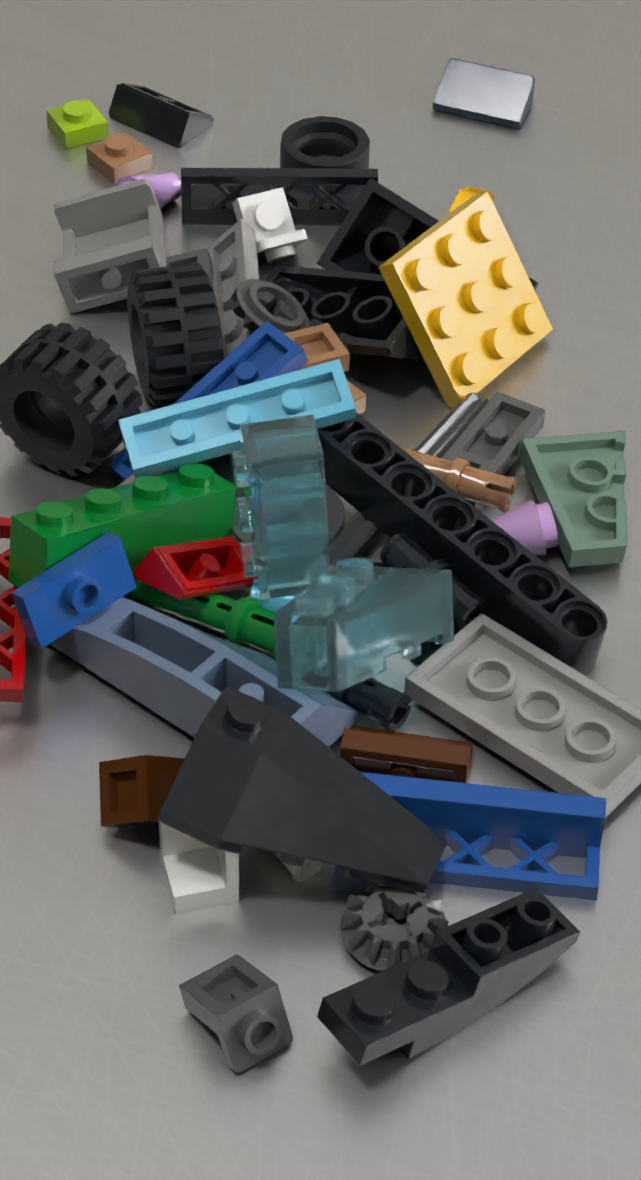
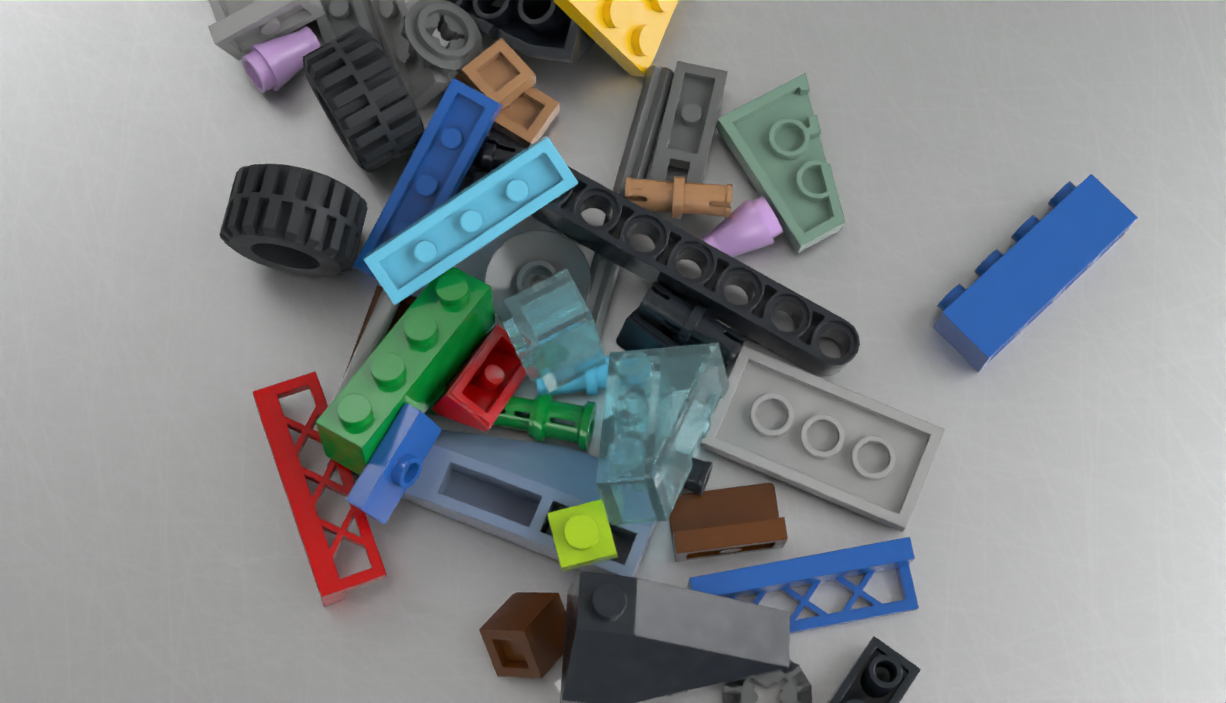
camera: 15 degrees left, 30 degrees up
none -> lavender cone [241,26,321,93]
none -> lime plate [547,499,618,572]

